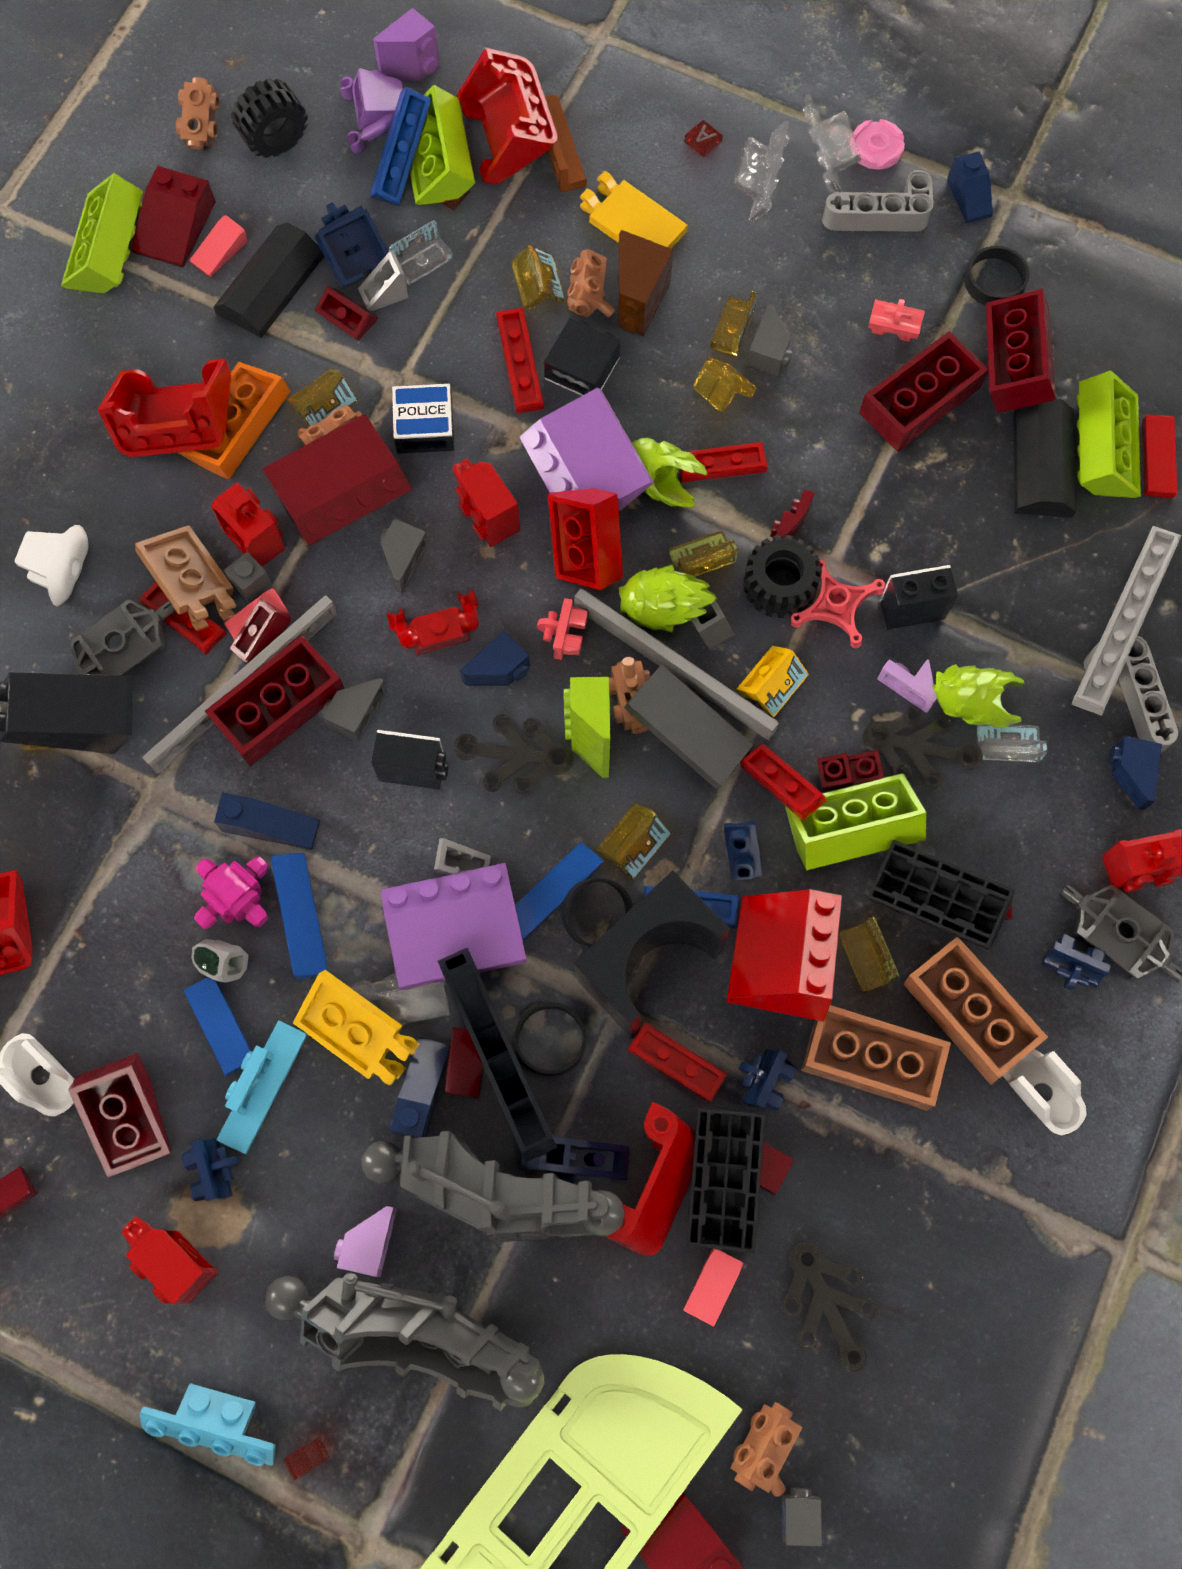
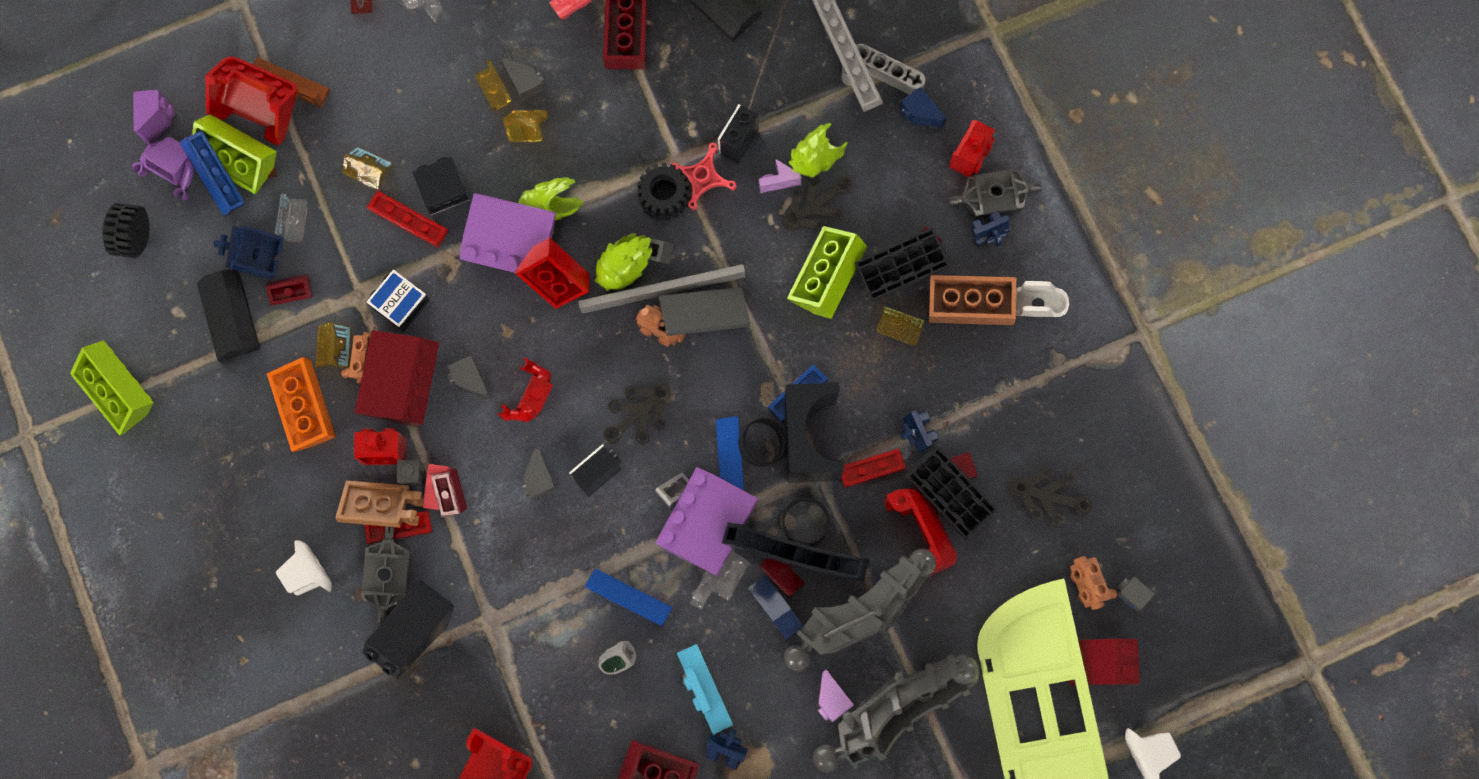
camera: 45 degrees left, 5 degrees up
red windscreen [97,358,231,457] -> none
dark red slope [132,165,216,268] -> none
light grey tile [142,595,337,774] -> none
nougat brick [176,77,220,150] -> none
blue tile [183,977,252,1076] -> none
coral slope [190,215,248,277] -> none
dark pink piece [194,857,269,929] -> none
dark red brick [205,635,345,766] -> none
dark blue slope [214,792,320,850] -> none
yellow tile [293,970,419,1086] -> none
light grey slope [358,251,408,311] -> none
red hinge [452,459,520,548] -> none
dark blue slope [460,631,530,686] -> none
dark blue slope [520,1136,629,1180] -> none
coral hips [537,598,588,660] -> none
lime slope [564,677,610,778] -> none
nougat brick [567,249,615,318] -> none
yellow tile [580,171,688,249] -> none
clear yellow panel [596,803,671,879] -> none
reddish brown slope [618,229,673,336] -> none
clear yellow panel [669,531,738,576] -> none
red tile [679,442,768,483] -> none
coral slope [683,1248,744,1327] -> none
dark blue hips [724,821,763,880] -> none
red slope [726,889,842,1022] -> none
yellow panel [737,645,808,717] -> none
red tile [740,743,826,821] -> none
dark red slope [770,489,815,539] -> none
nougat brick [801,1005,951,1111] -> none
dark red slope [817,750,884,789] -> none
clear panel [977,725,1047,762] -> none

